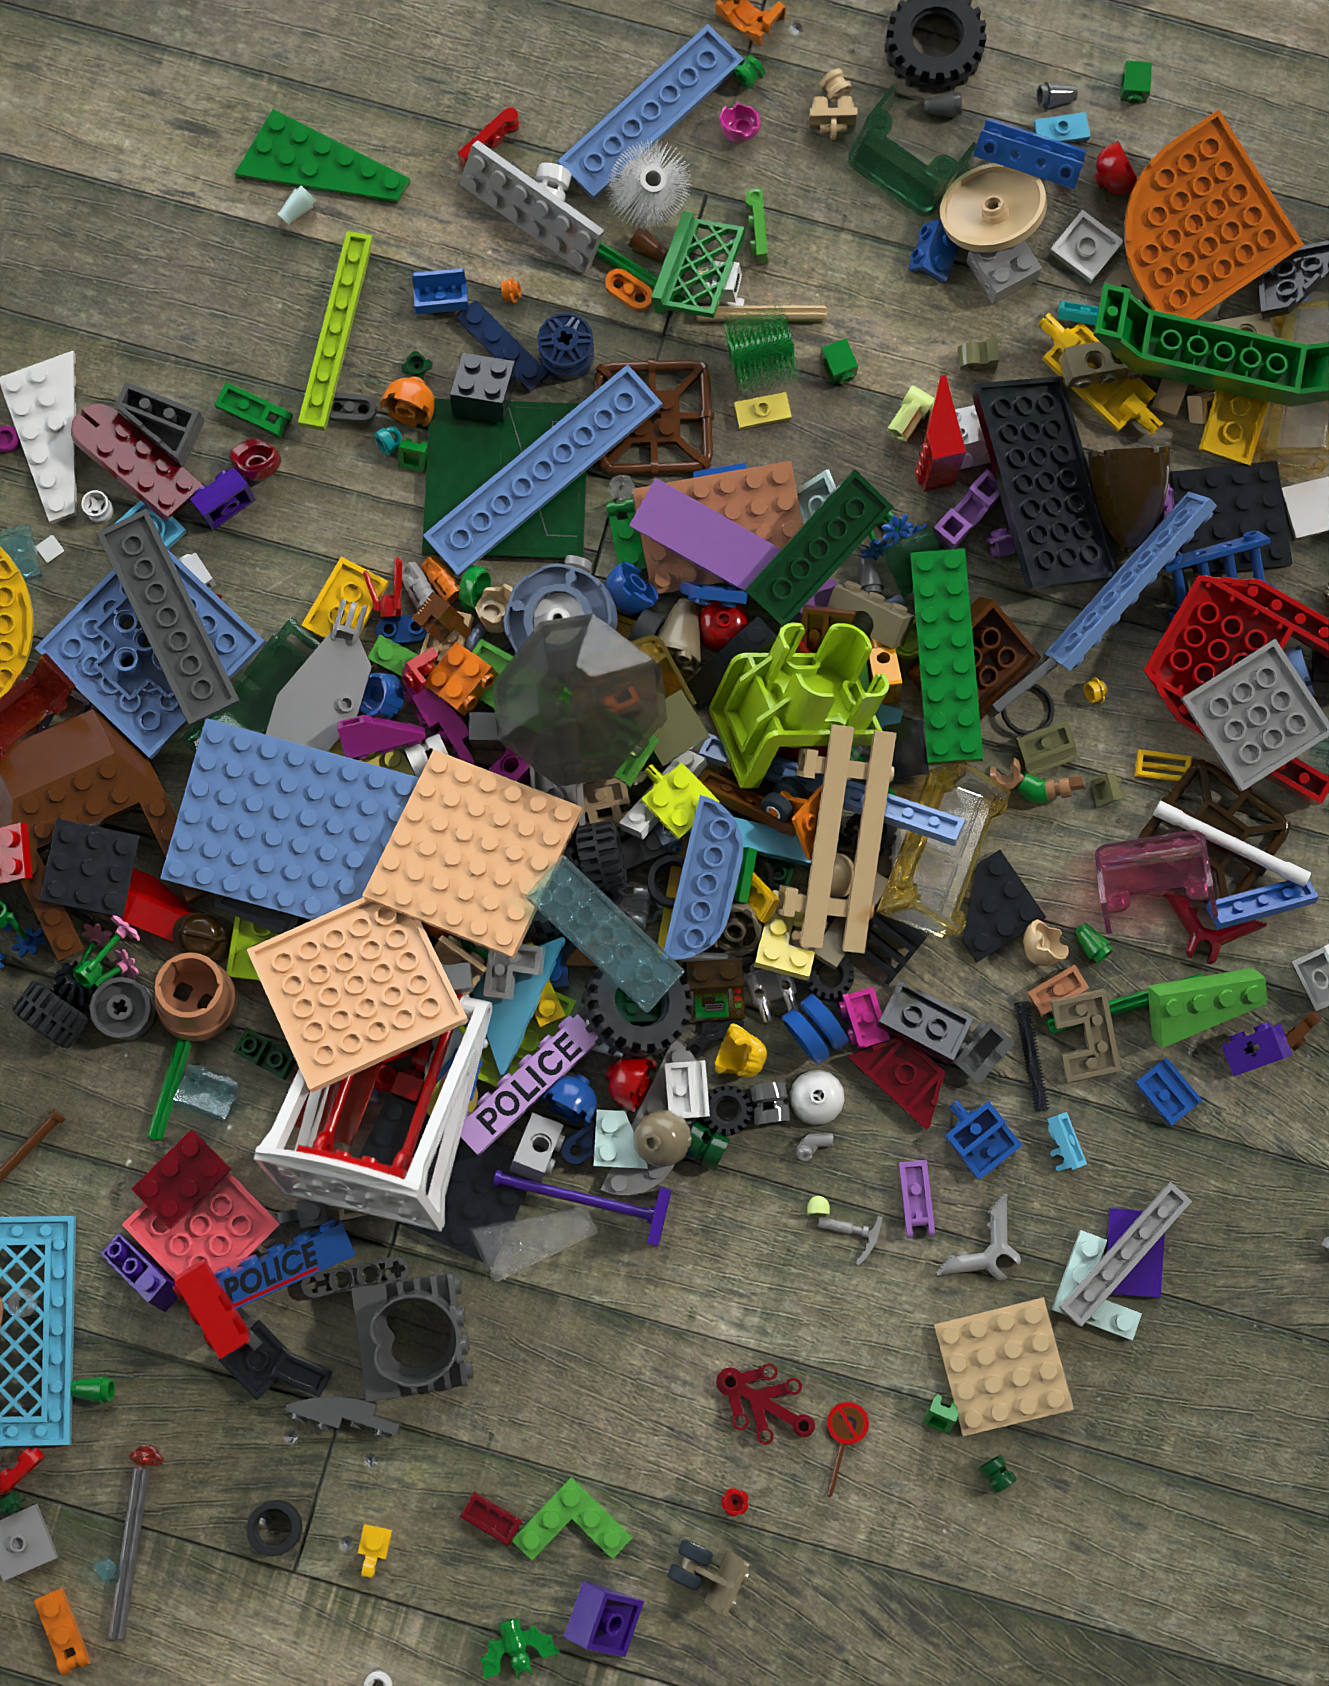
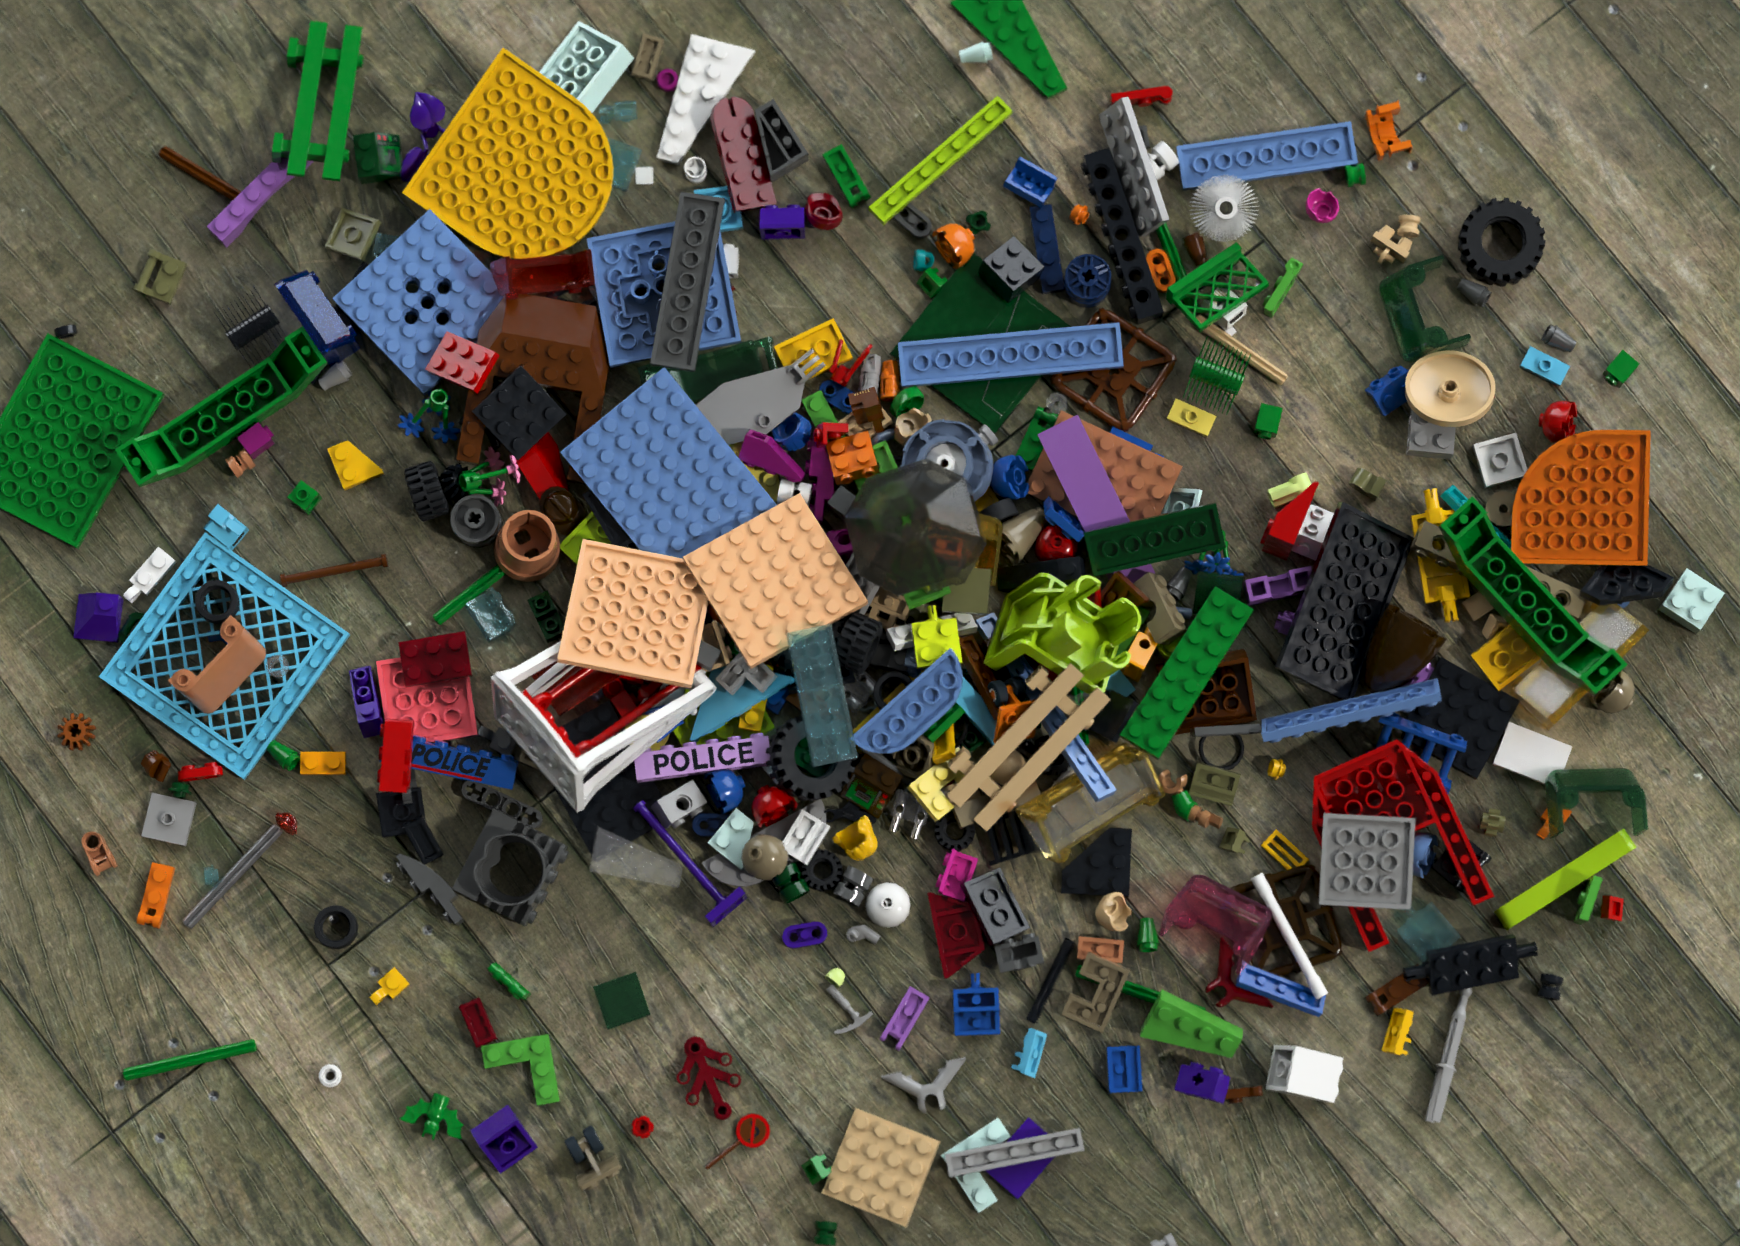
camera: 40 degrees right, 0 degrees up
blue wheel [781,994,849,1066] -> none
blue fence [973,118,1087,189] -> none
none -> light orange plate [300,752,346,775]
none -> green plate [487,962,531,1001]
none -> clear green tile [593,972,651,1030]
none -> dark purple plate [782,921,827,949]
none -> black brick [1081,148,1164,325]

